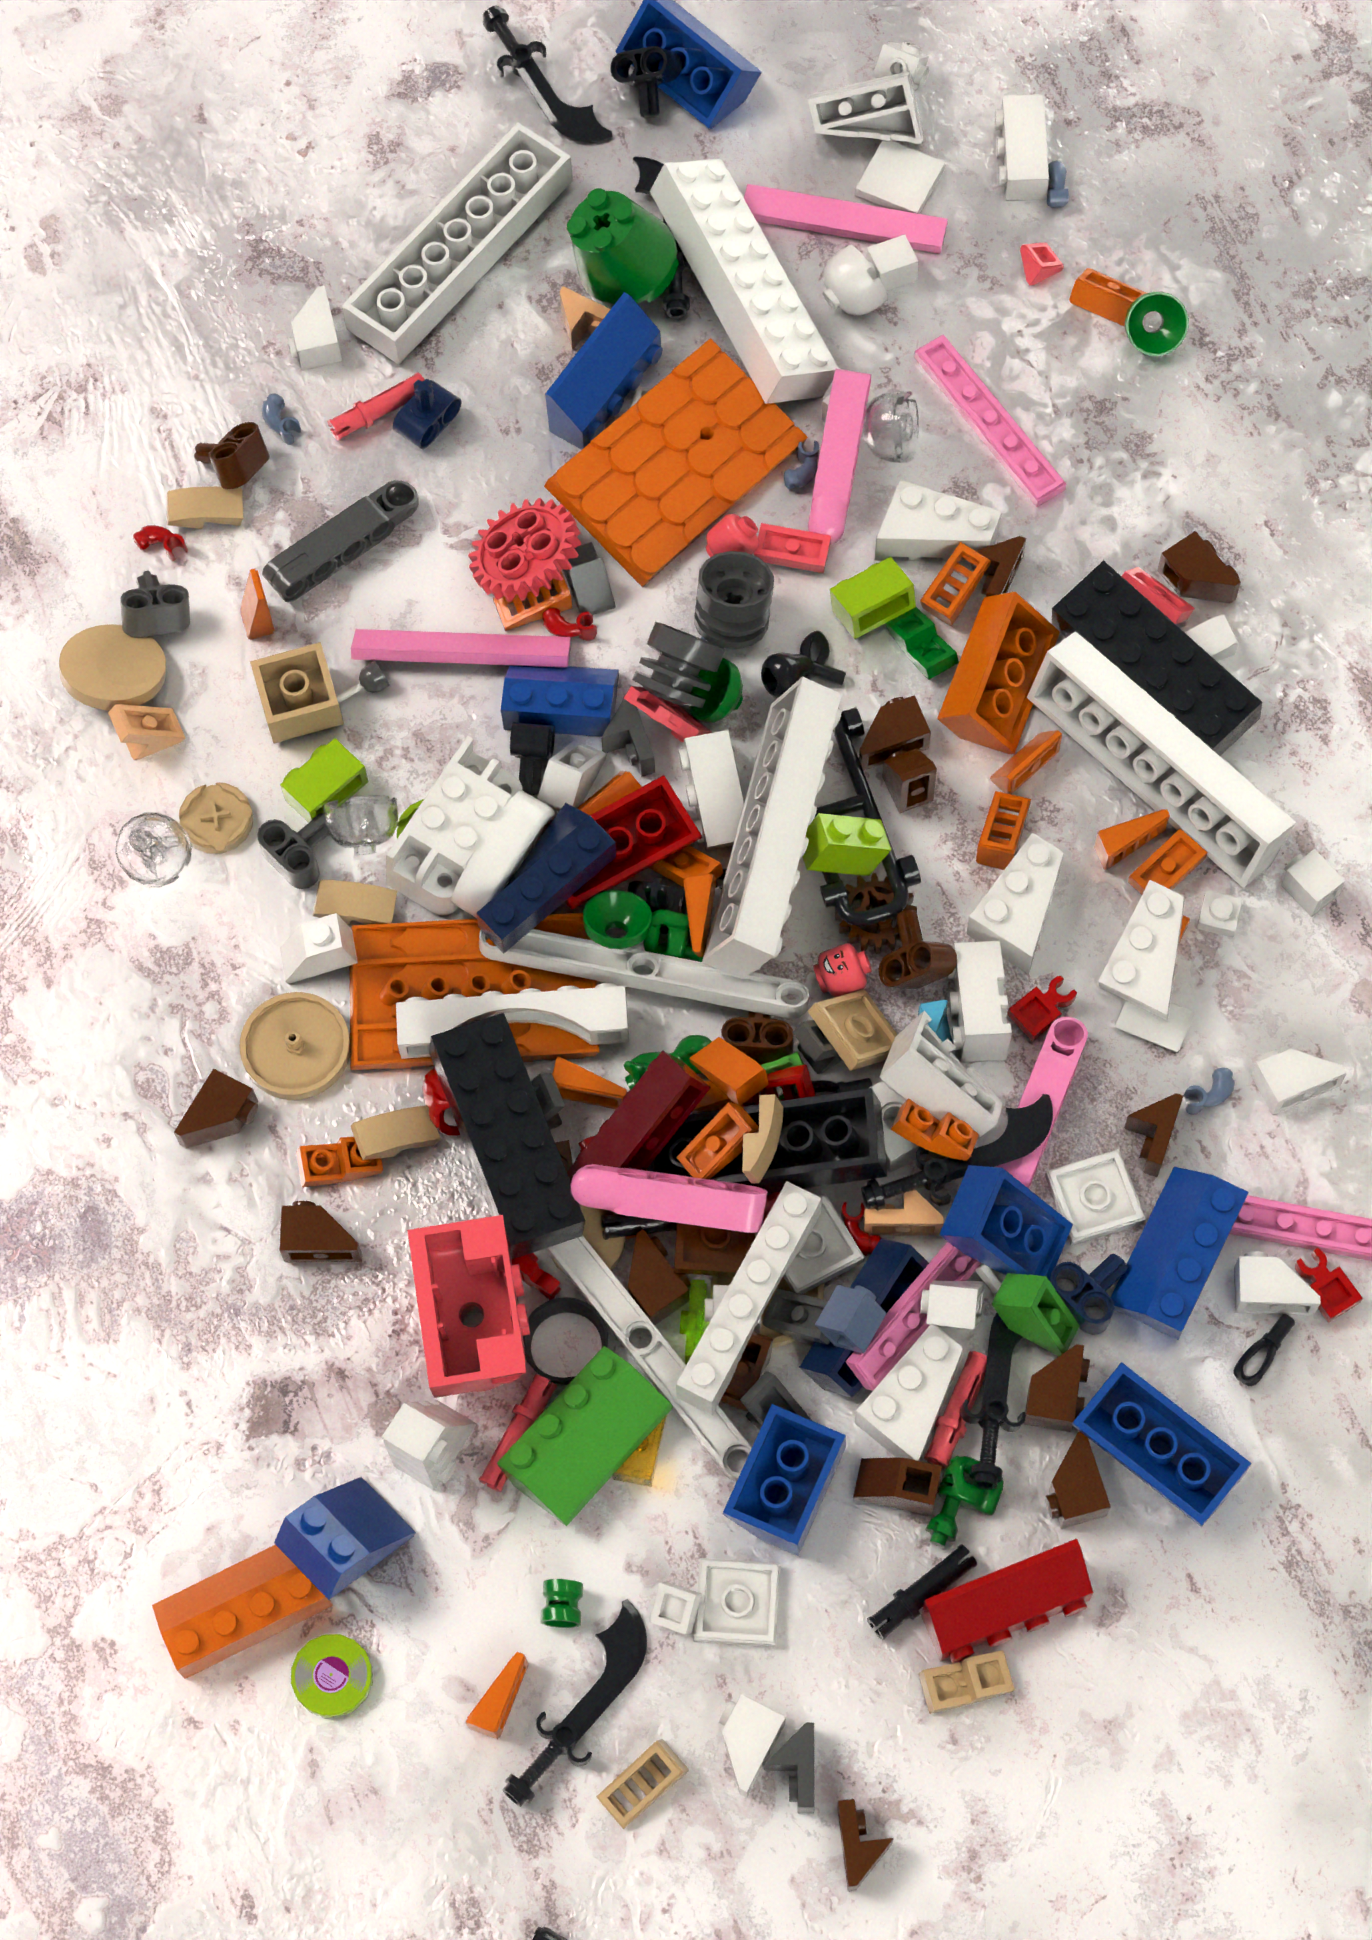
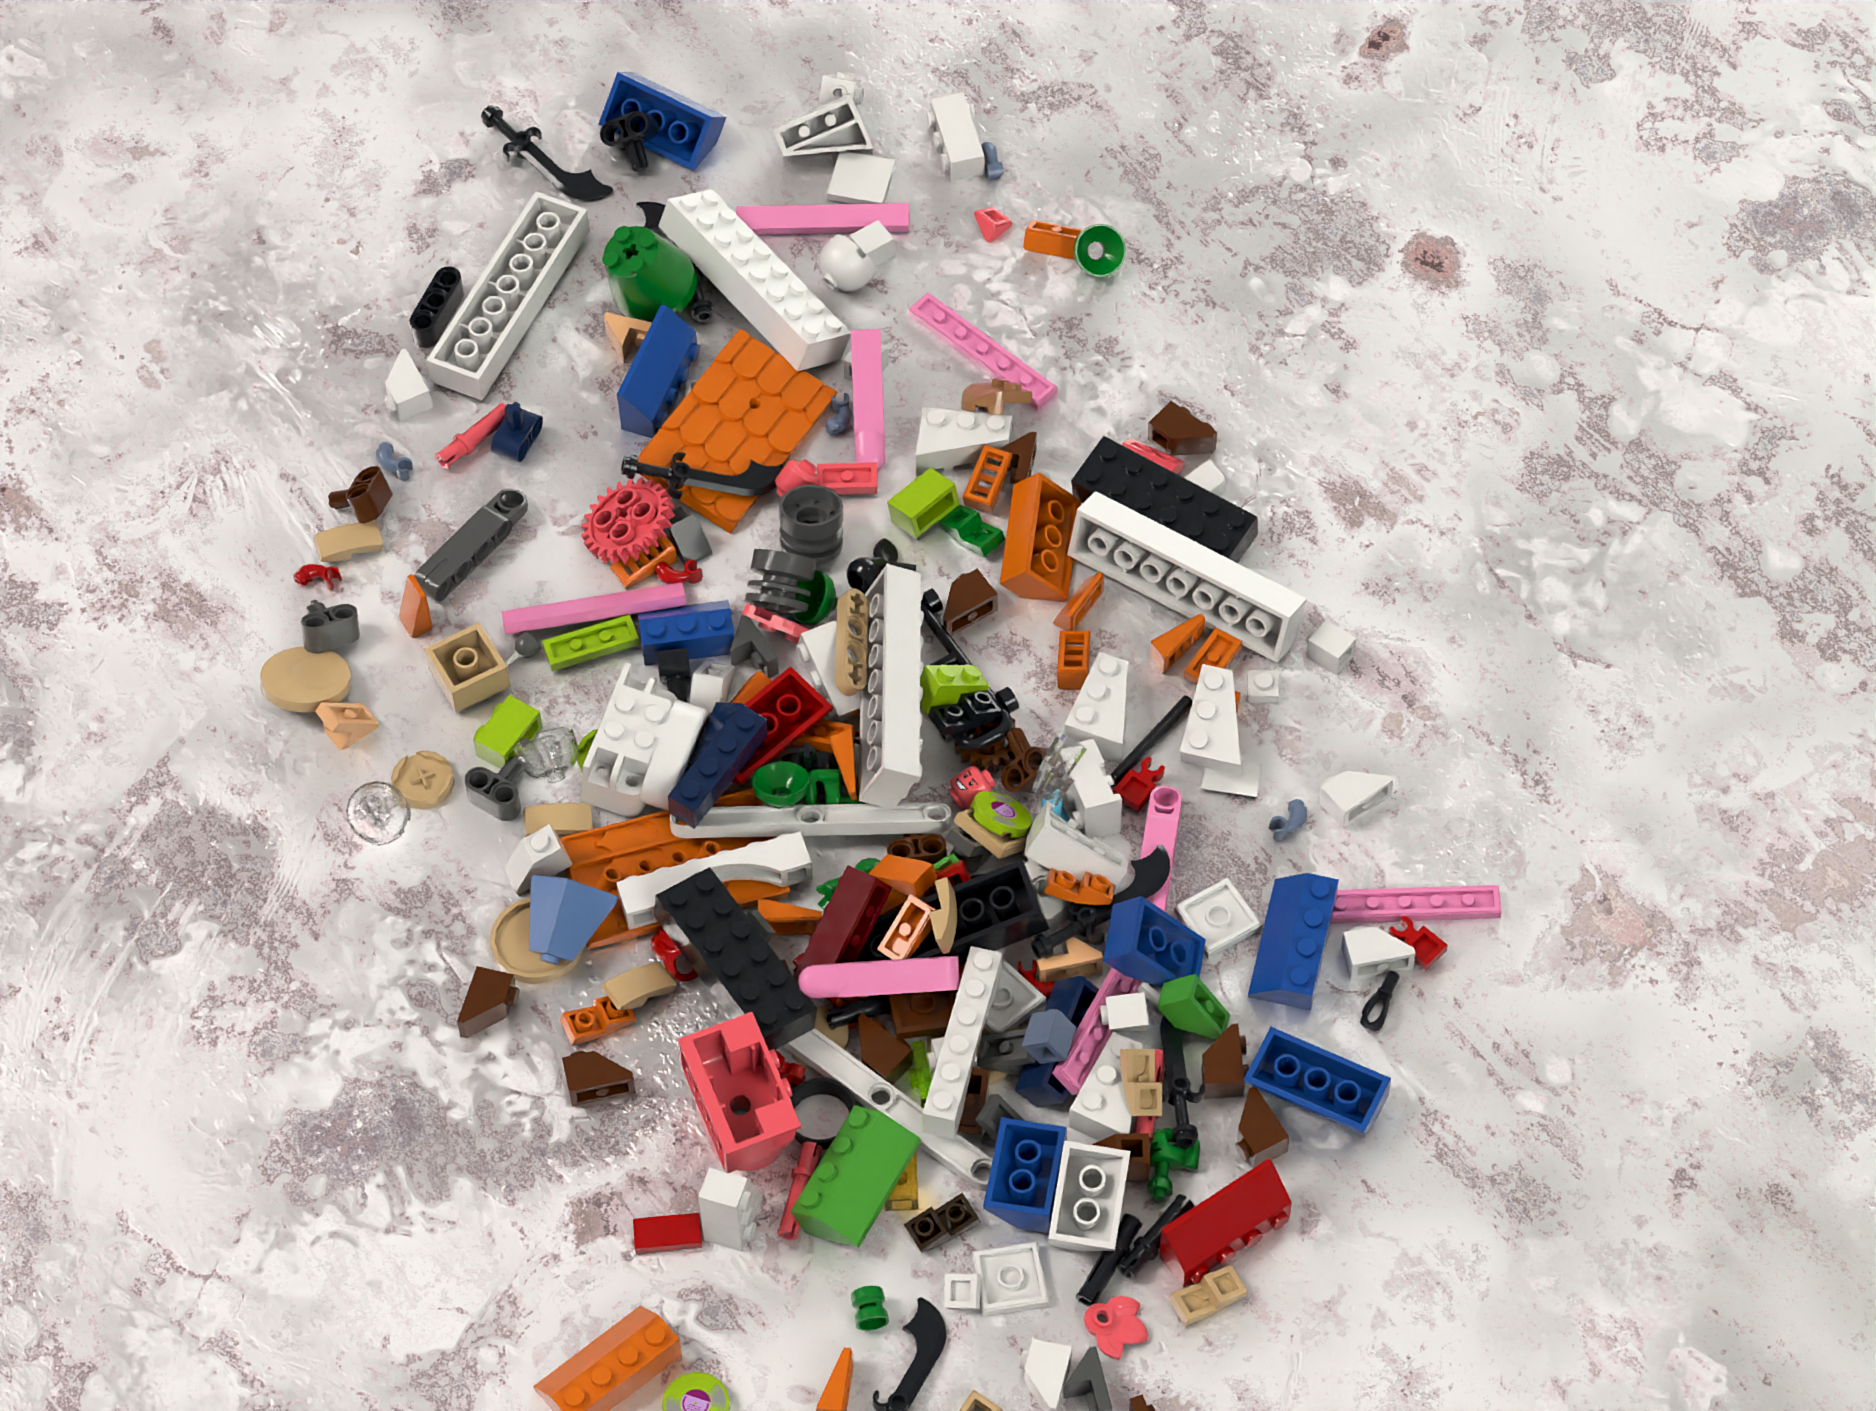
camera: 15 degrees left, 10 degrees down
blue slope [274,1477,416,1600] -> none
clear cylinder [861,391,919,463] -> none
reddish brown slope [882,748,937,814] -> none
dark blue beam [1050,1253,1128,1335] -> none
reddish brown slope [1124,1093,1183,1177] -> none
none -> black beam [409,266,464,348]
none -> medium blue slope [529,875,619,965]
none -> lime plate [542,614,640,671]
none -> black sword [621,452,784,499]
none -> red tile [633,1213,702,1254]
none -> tan beam [835,588,869,697]
none -> dark brown slope [904,1192,982,1253]
none -> black slope [928,691,1002,736]
none -> medium nougat slope [961,378,1032,415]
none -> lime tile [971,791,1032,838]
none -> clear slope [1032,731,1087,806]
none -> white slope [1048,1140,1131,1251]
none -> black pin [1076,1213,1143,1307]
none -> coral plate [1084,1296,1148,1360]
none -> black bar [1110,695,1193,787]
none -> tan slope [1120,1049,1162,1116]

